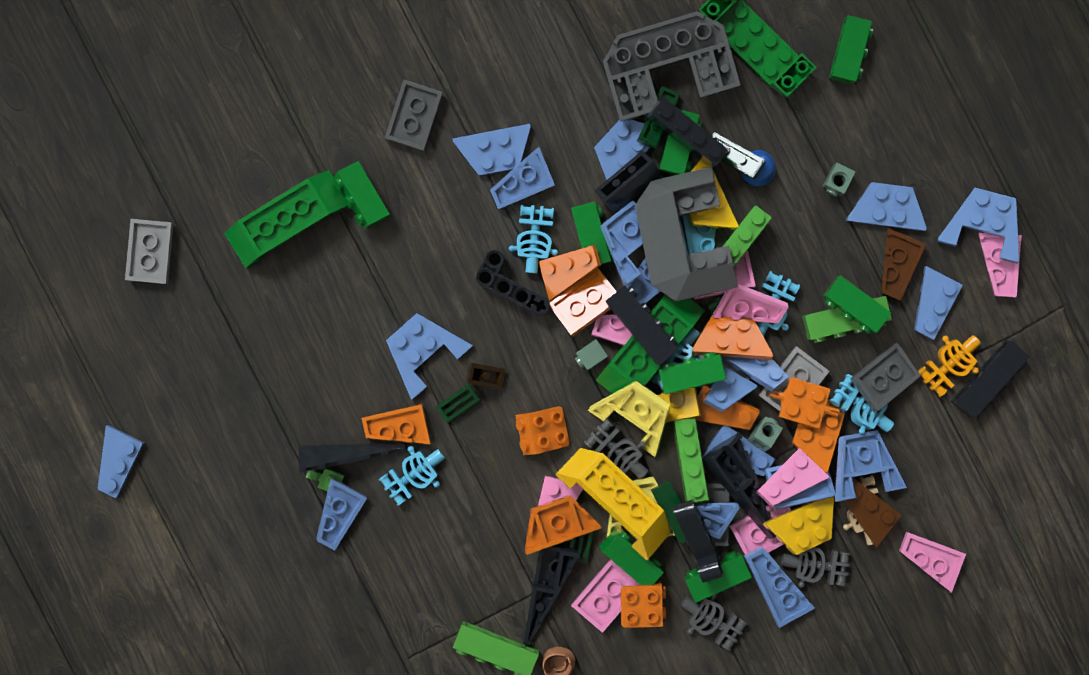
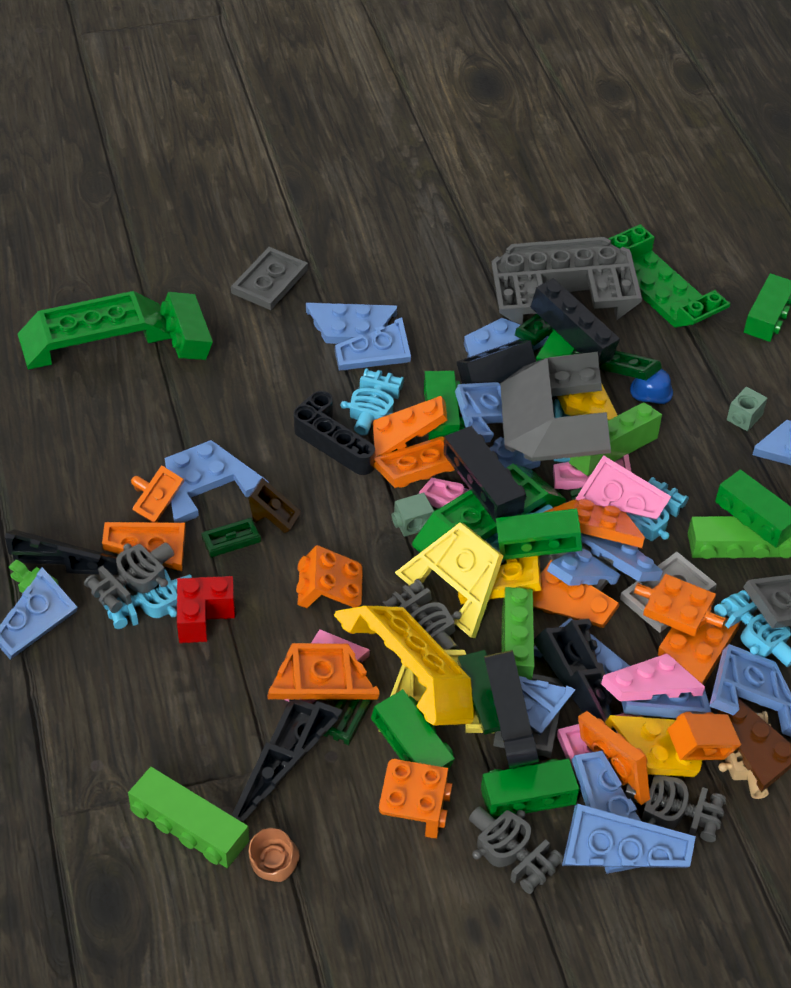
camera: 15 degrees right, 40 degrees down
bright pink plate [571,559,640,633] -> none
sand green brick [747,417,783,452] -> none
none -> dark grey torso [84,542,174,613]
none -> orange plate [131,465,184,523]
none -> red brick [177,576,235,643]
none -> medium blue wing [562,804,696,868]
none -> orange wing [578,711,650,805]
none -> orange brick [667,712,741,760]

